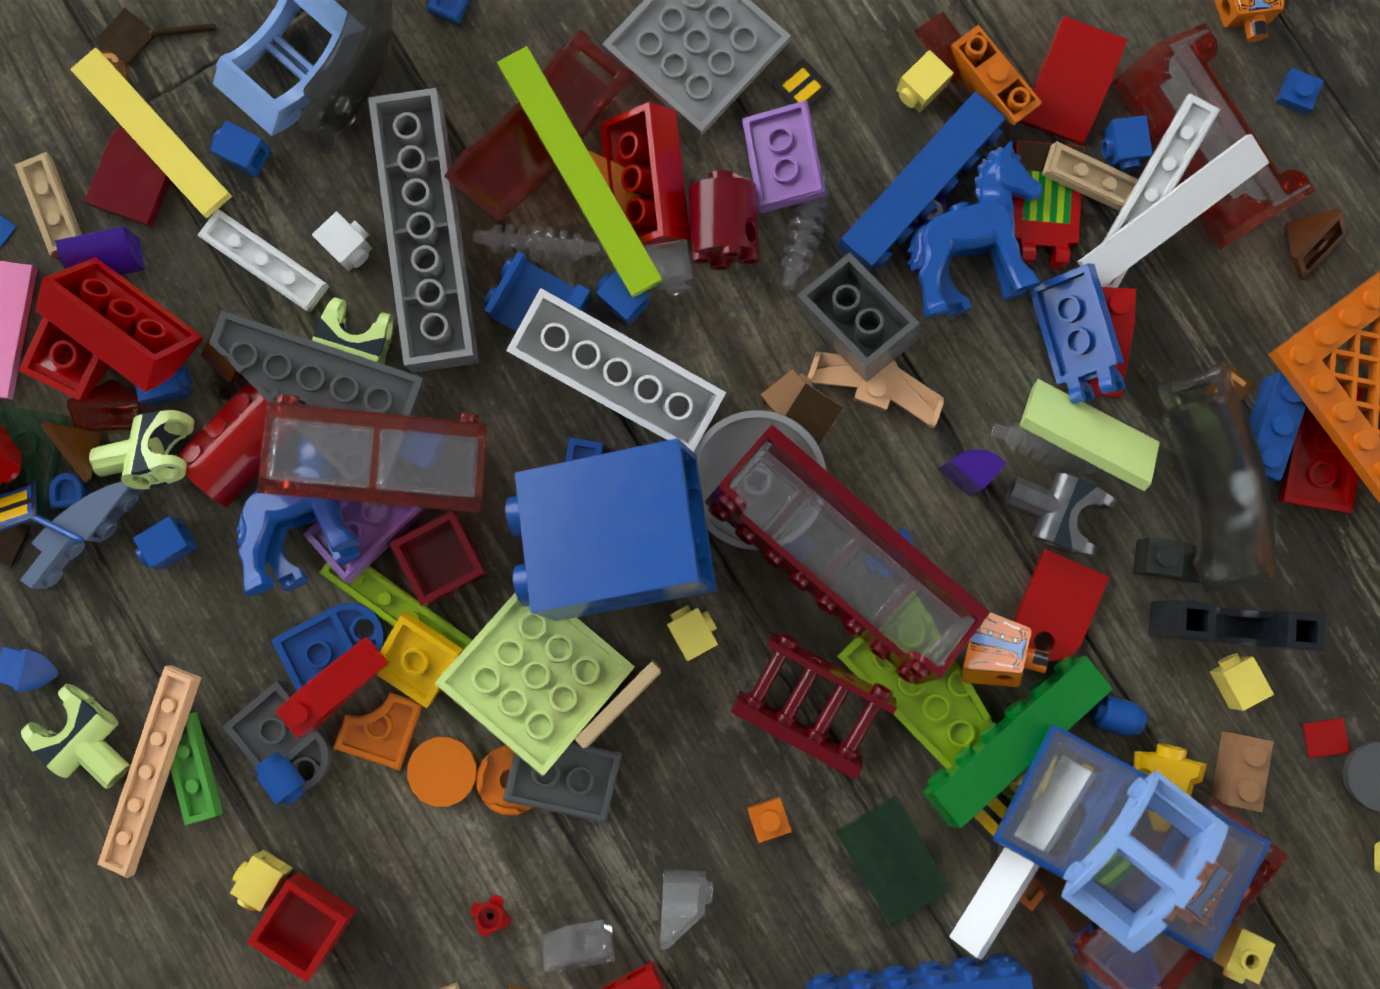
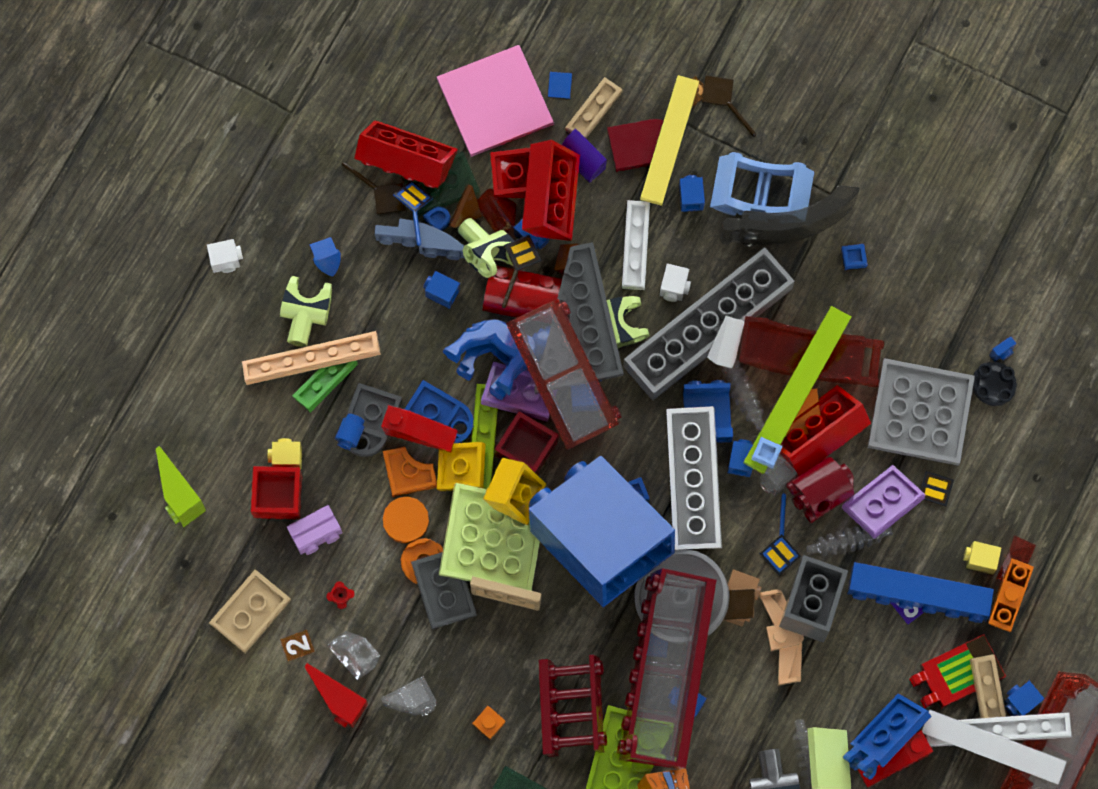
camera: 60 degrees right, 10 degrees down
light yellow brick [667,605,718,662] -> none
blue animal [907,141,1042,318] -> none
dark purple brick [938,449,1007,496] -> none
red slope [1020,16,1128,145] -> none
none -> lavender brick [287,505,342,555]
none -> yellow slope [483,458,546,525]
none -> piece [502,235,542,308]
none -> white slope [707,316,744,368]
none -> light blue tile [751,437,782,469]
none -> piece [759,493,801,576]

